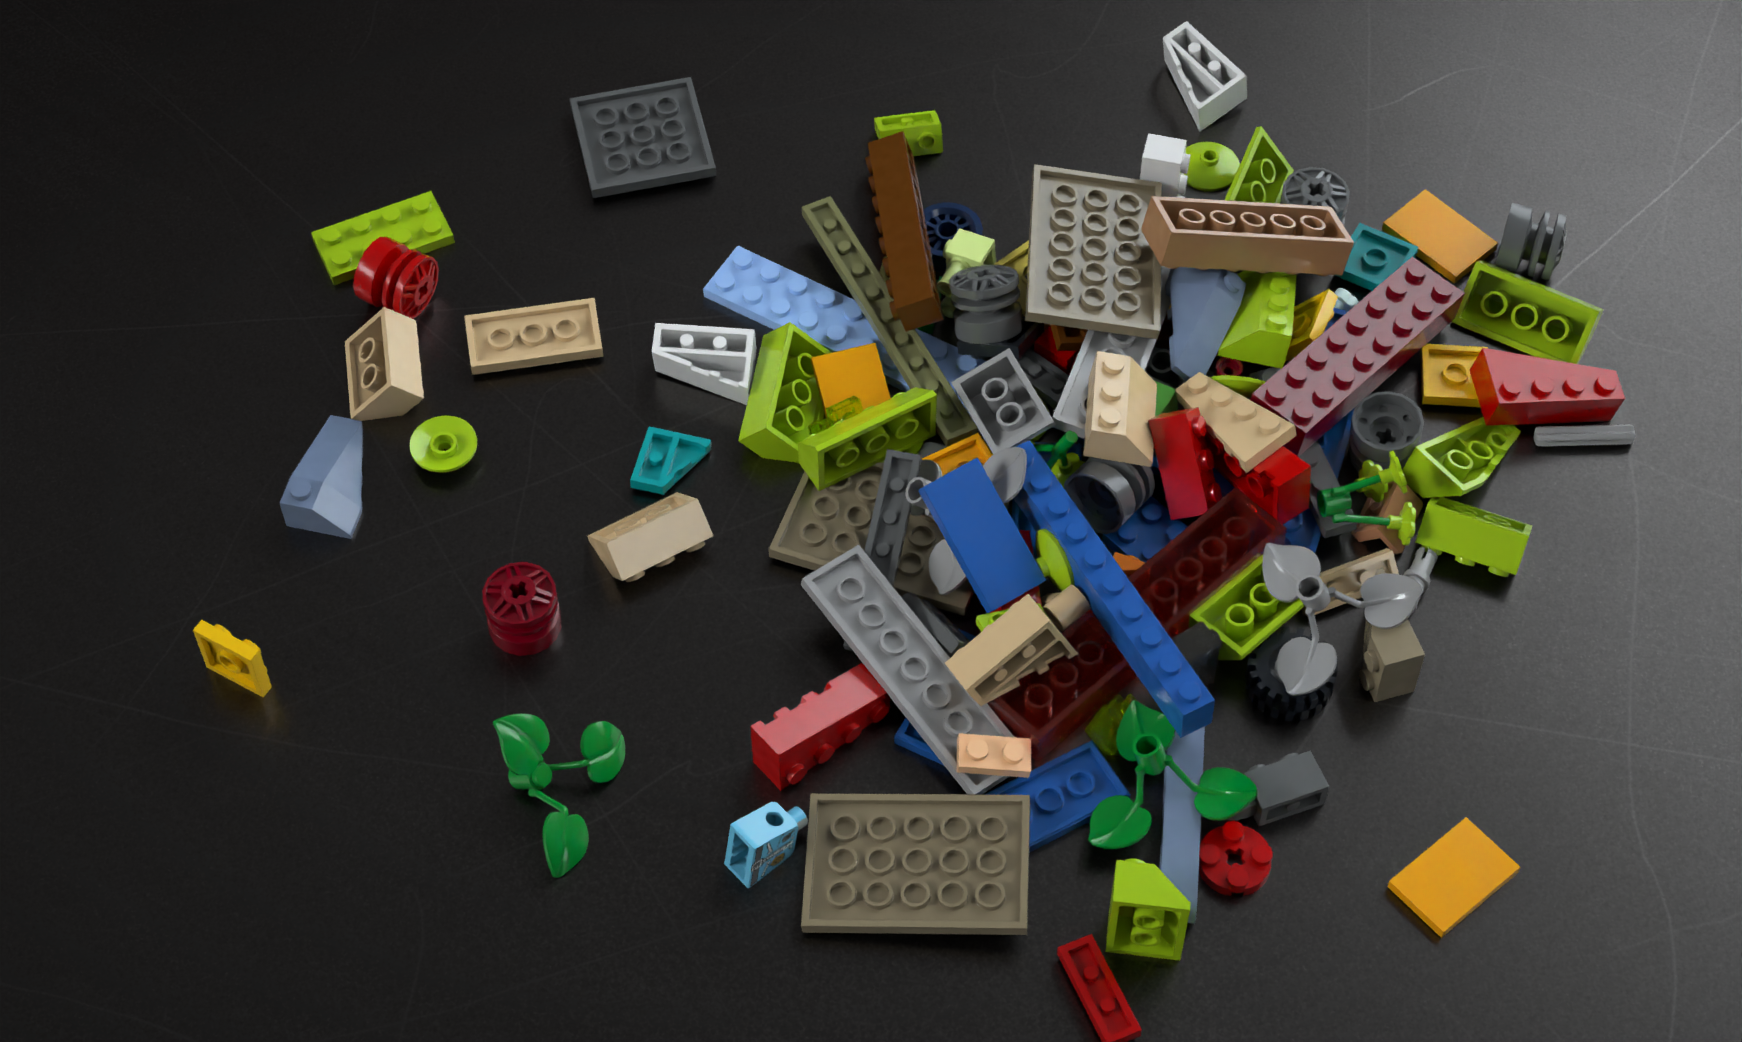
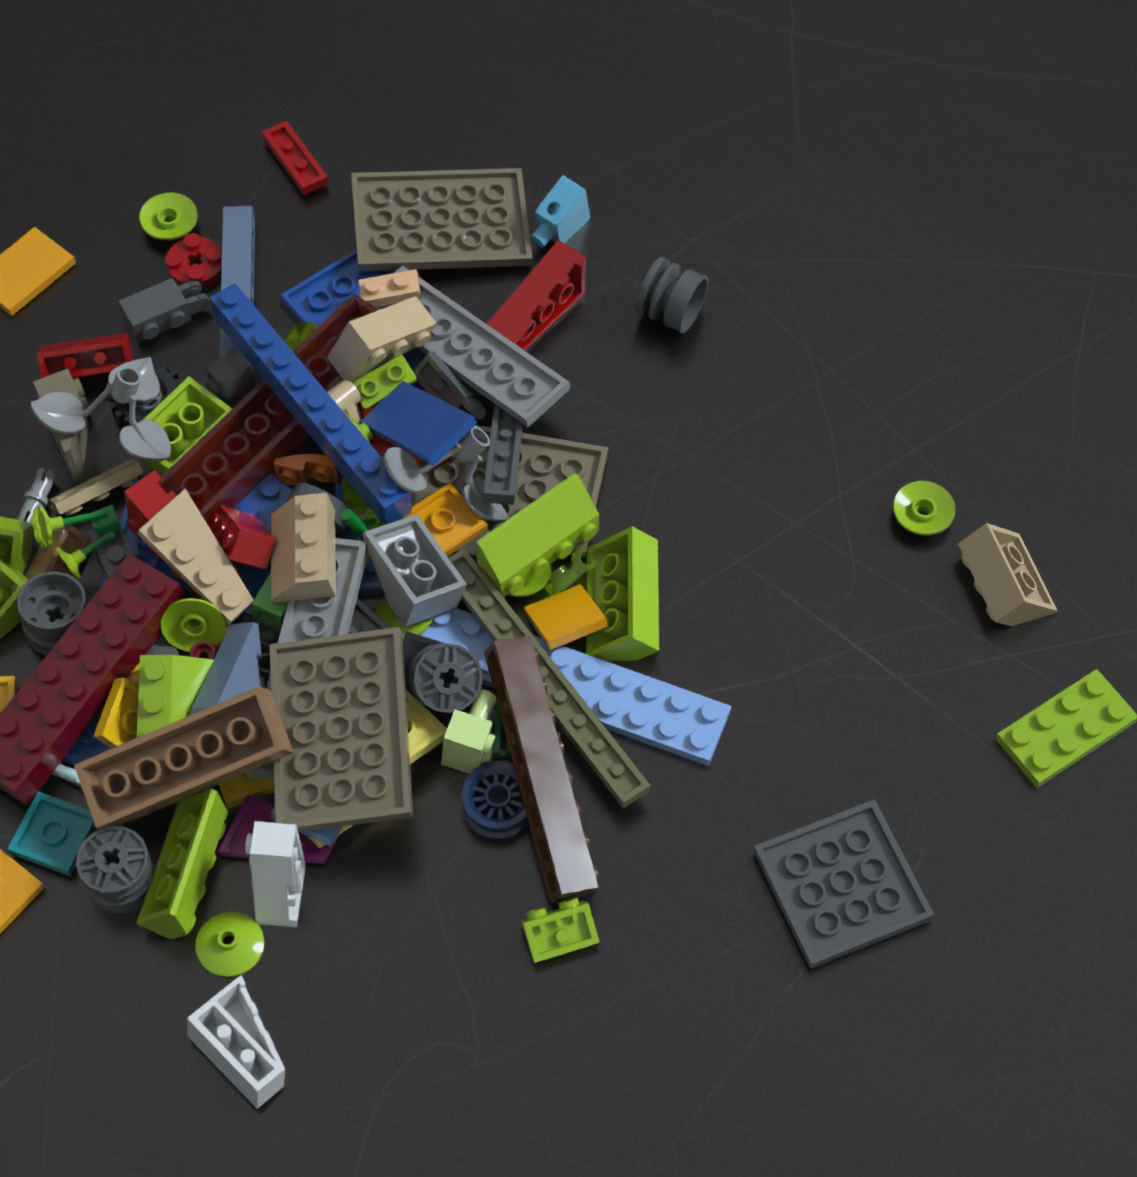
camera: 170 degrees right, 5 degrees up
yellow plate [193,620,272,697] -> none
sand blue wedge [280,415,363,539] -> none
red wheel [353,237,439,319] -> none
tan plate [465,298,603,375] -> none
dark red wheel [482,562,562,656] -> none
green plant [493,713,625,878] -> none
tan slope [587,492,713,582] -> none
teal wing [630,426,711,495] -> none
white wedge [652,323,757,405] -> none
green plant [1088,700,1258,849] -> none
lime slope [1105,859,1191,960] -> none
none -> red brick [36,332,134,378]
none -> lime dish [139,193,198,240]
none -> dark grey wheel [636,257,709,333]

